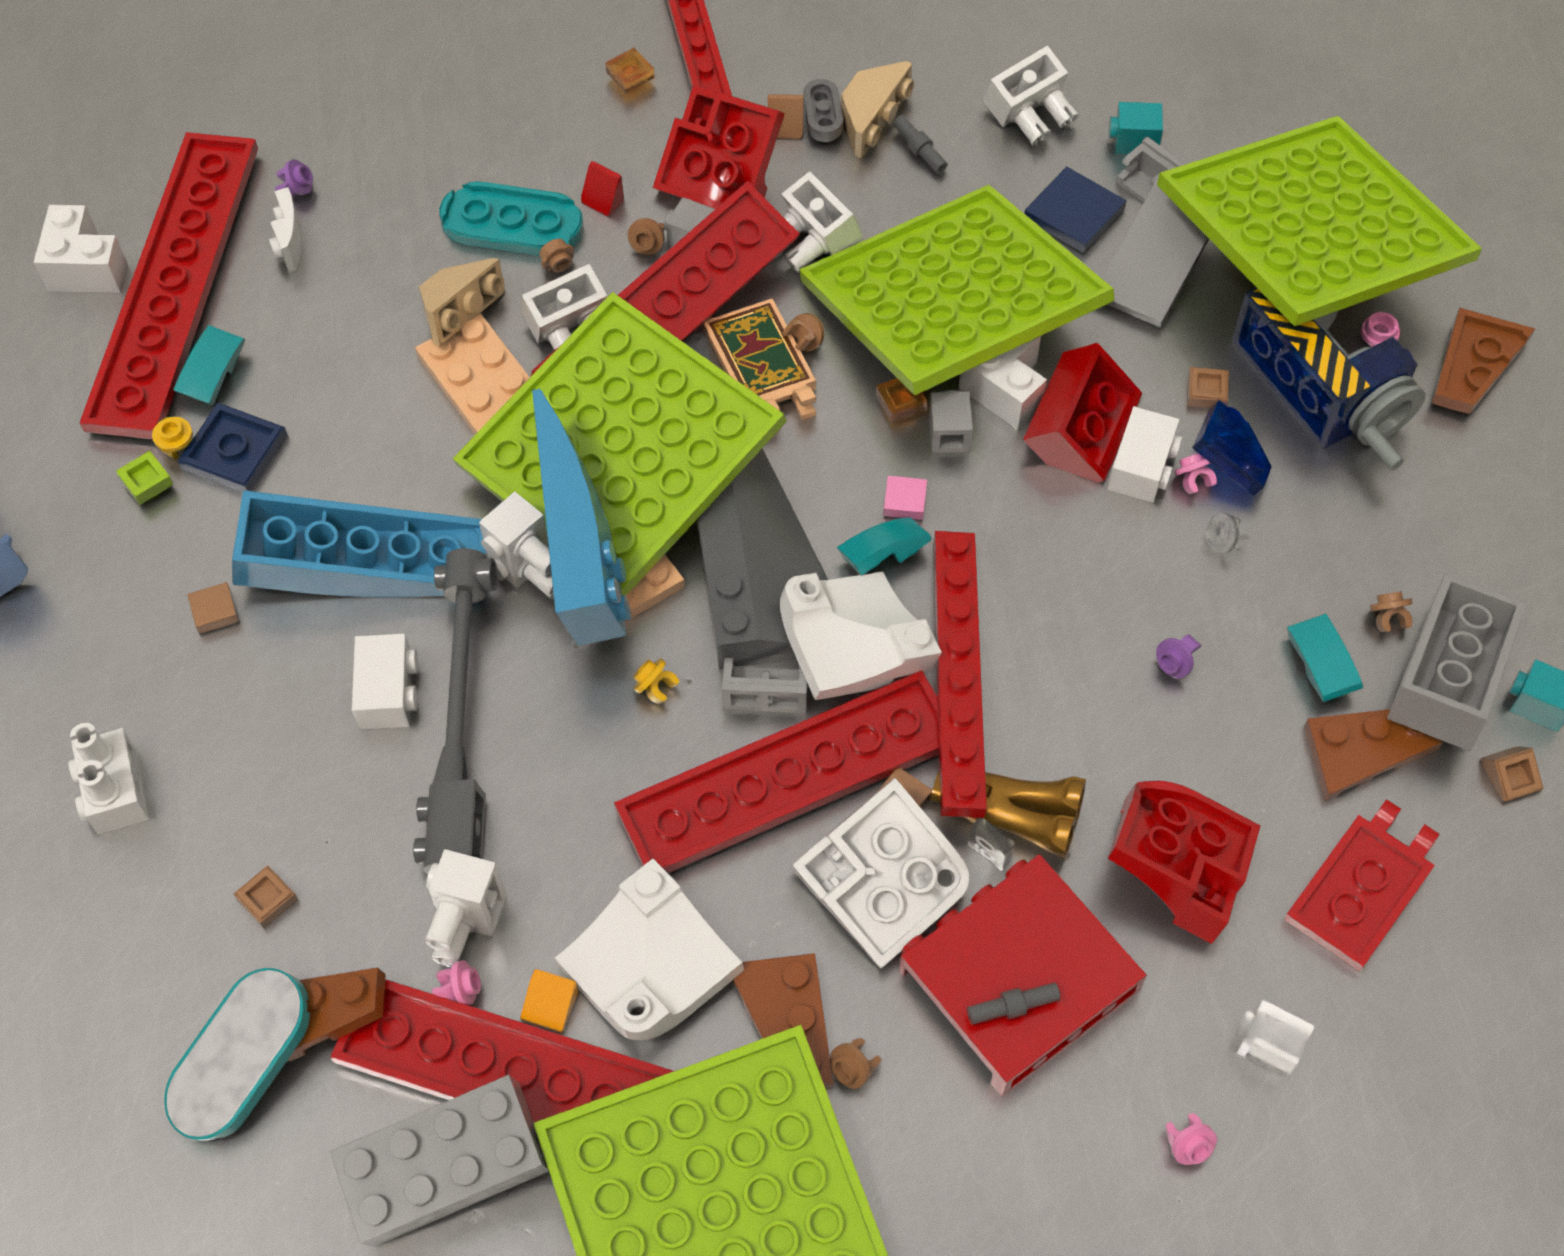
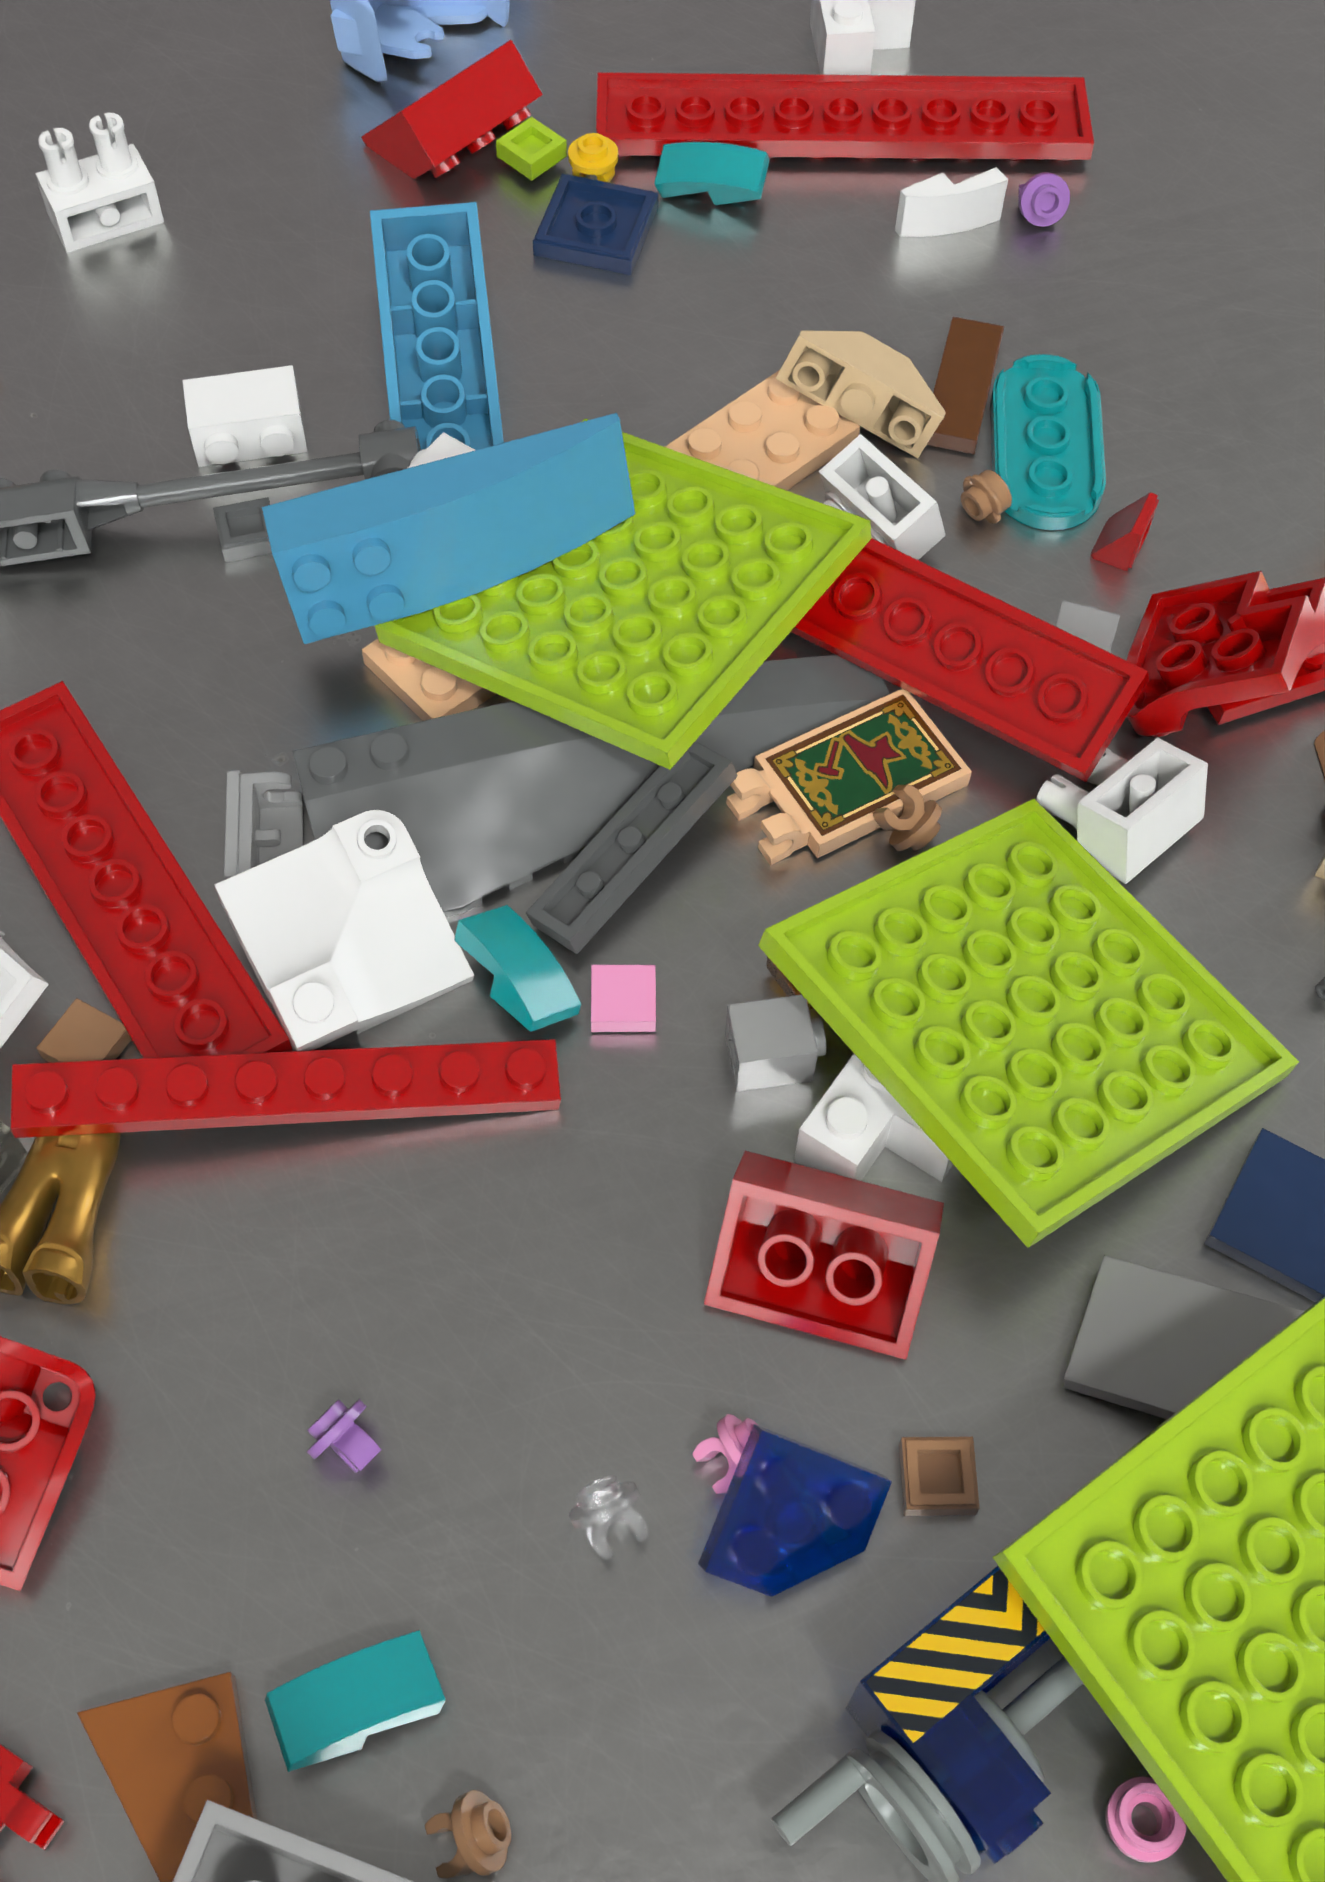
camera: 80 degrees right, 0 degrees up
medium nougat tile [187,582,239,634] -> none
medium nougat plate [628,218,665,255] -> none
yellow plate [633,658,680,704] -> none
white brick [1108,406,1183,503] -> none
none -> dark grey tile [213,497,272,563]
none -> red slope [361,39,543,179]
none -> dark grey plate [526,741,738,954]
none -> reddish brown tile [927,317,1005,454]

